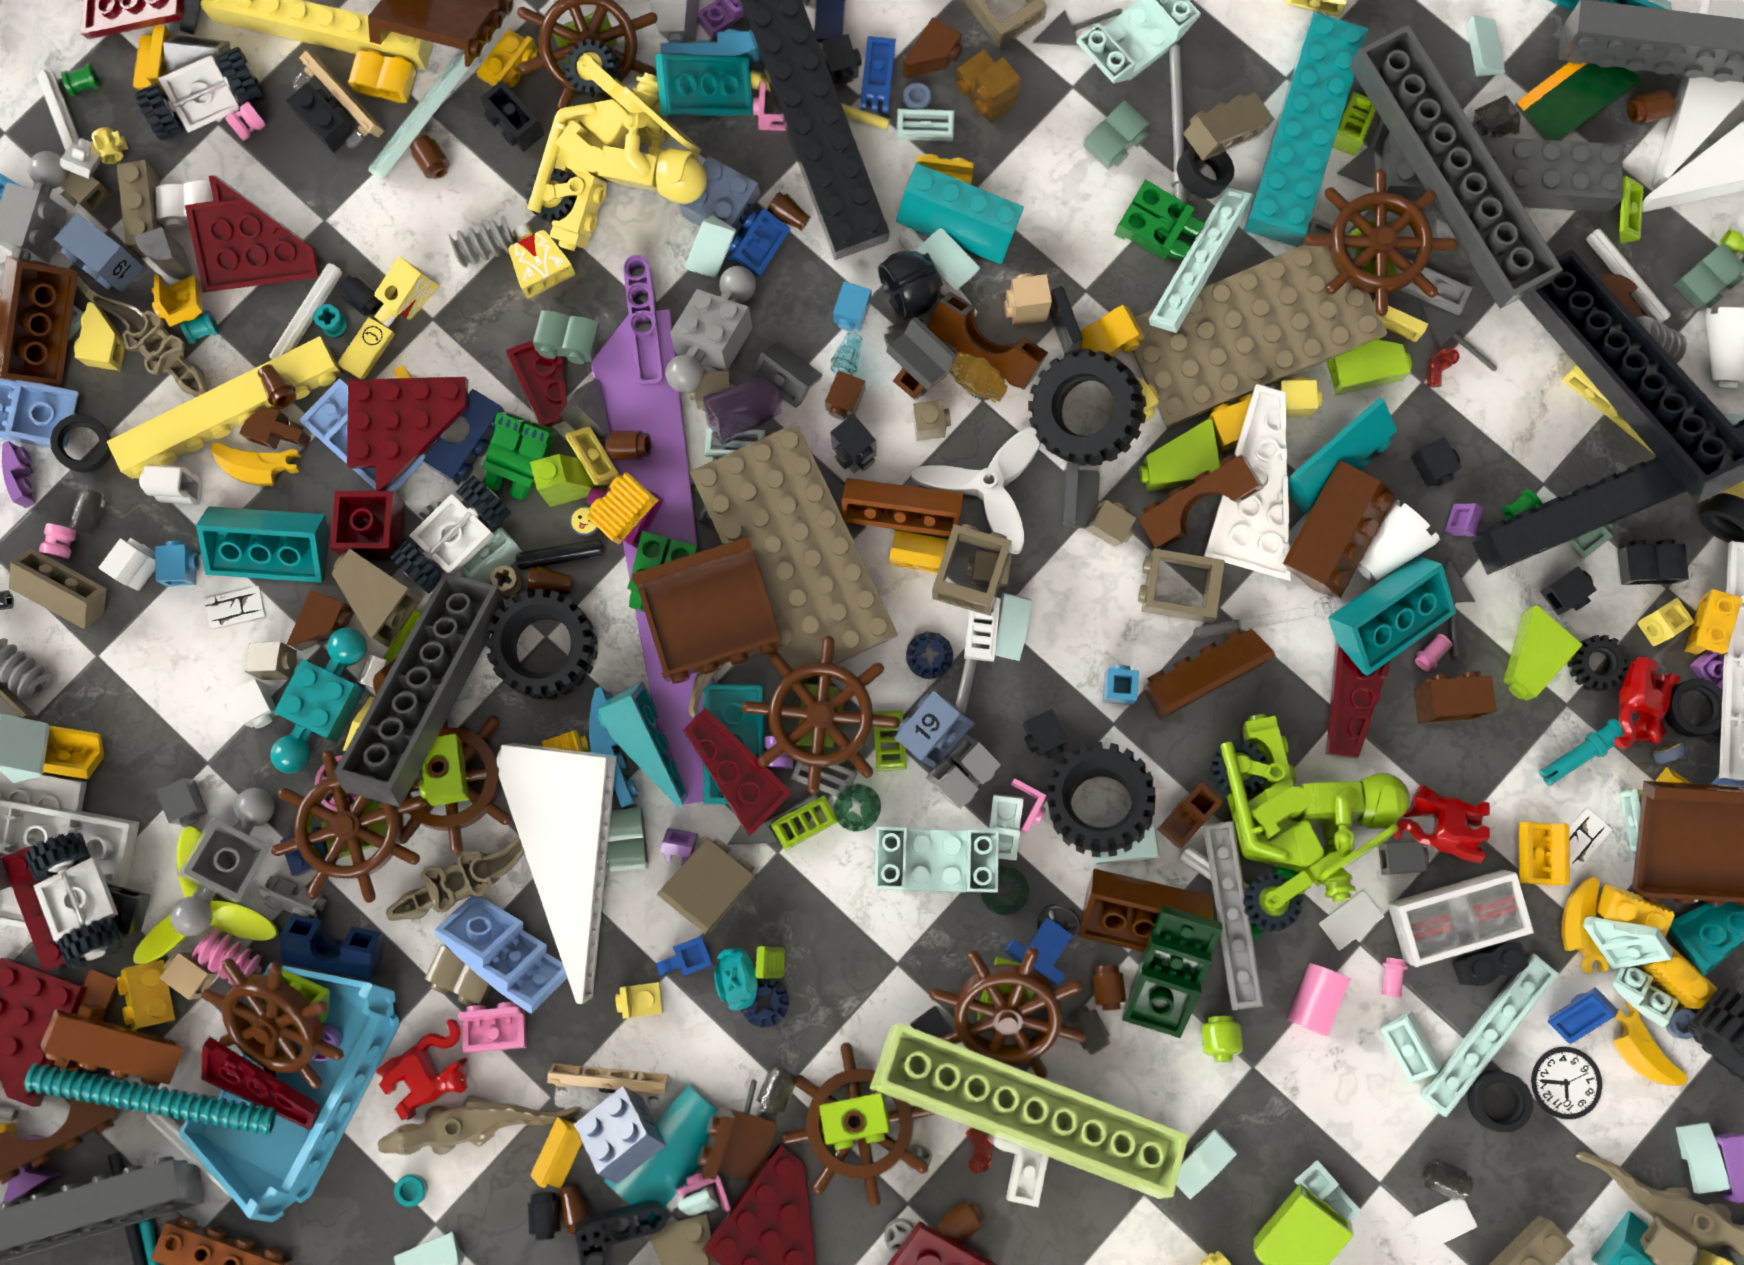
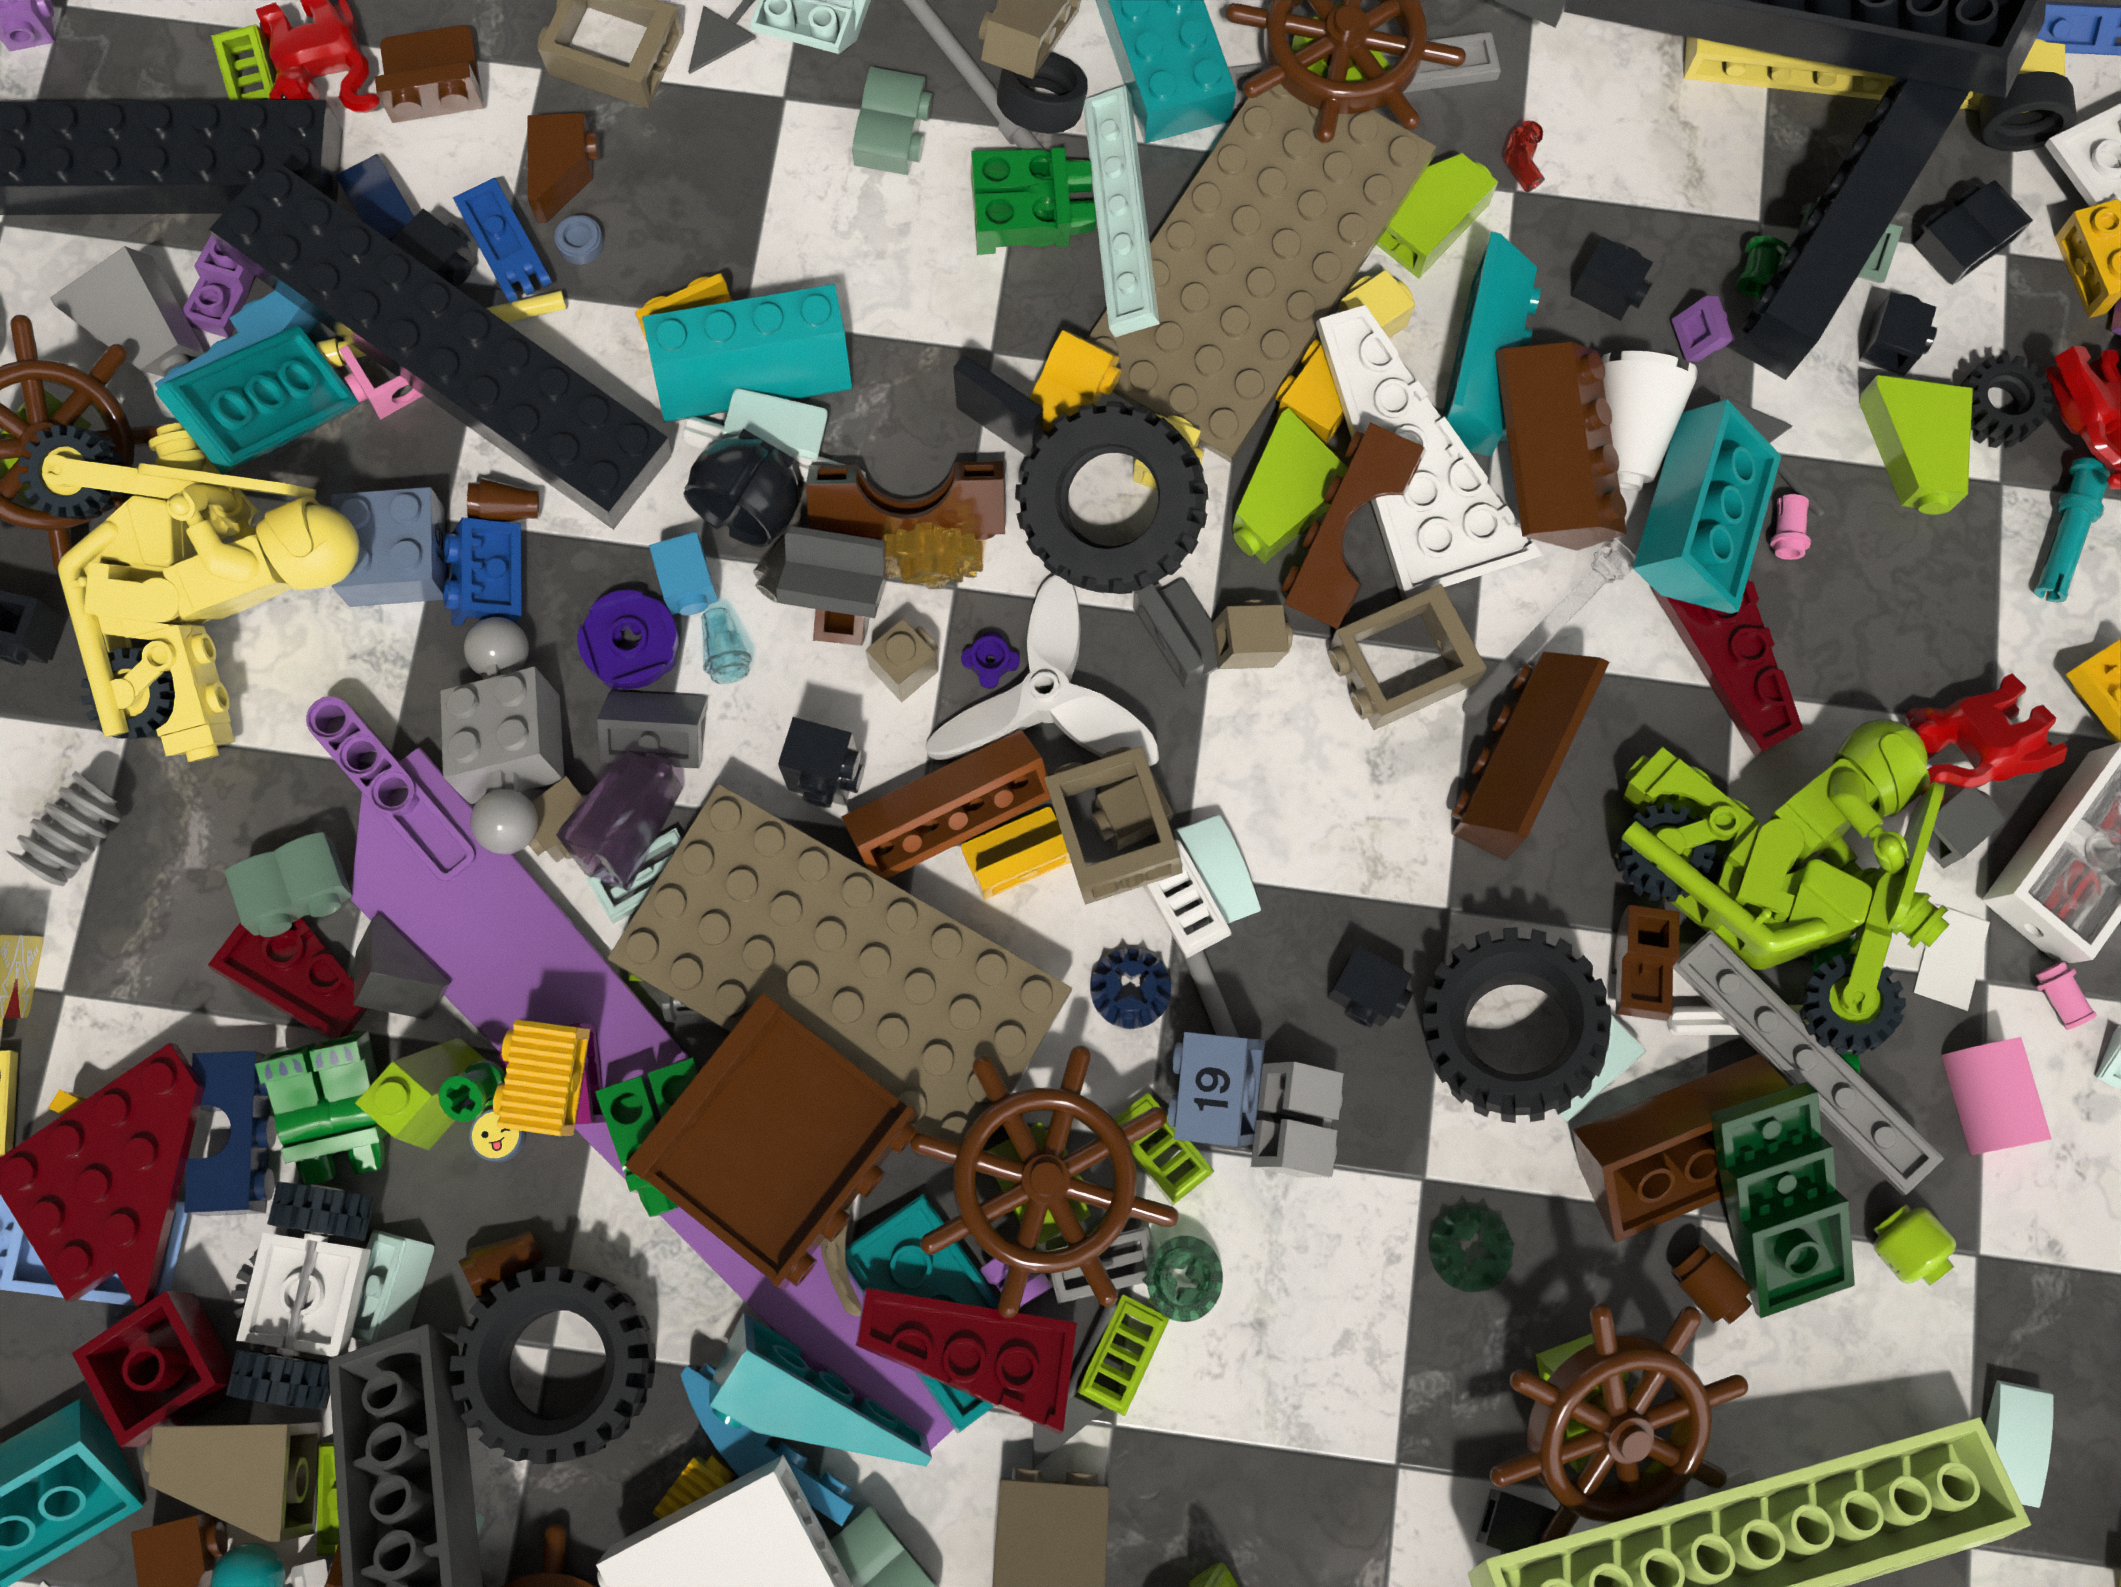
camera: 40 degrees left, 5 degrees down
dark tan bush [490,565,522,597] -> none
light yellow torso [508,224,576,299] -> none
black axle [516,539,604,570] -> none
light yellow slope [565,426,619,485] -> none
reddish brown brick [605,430,652,460] -> none
medium lavender tile [660,828,697,865] -> none
light aqua slope [684,215,736,278] -> none
reddish brown brick [825,370,866,420] -> none
light aqua slope [874,827,999,892] -> none
light aqua tile [897,109,954,141] -> none
pearl gold brick [955,49,1021,123] -> none
light aqua slope [989,793,1024,860] -> none
blue piece [1003,903,1081,986] -> none
tan brick [1004,273,1052,326] -> none
bright pink bracket [1010,778,1047,834] -> none
clear smoke brick [1069,1006,1111,1055] -> none
dark azure brick [1103,665,1139,705] -> none
light yellow tile [1373,300,1428,342] -> none
reddish brown brick [1413,671,1497,724] -> none
dark grey piece [1421,305,1497,371] -> none
light yellow bracket [1637,597,1695,646] -> none
none -> green bush [438,1060,505,1122]
none -> dark purple plate [577,590,679,689]
none -> dark purple plate [961,631,1020,689]

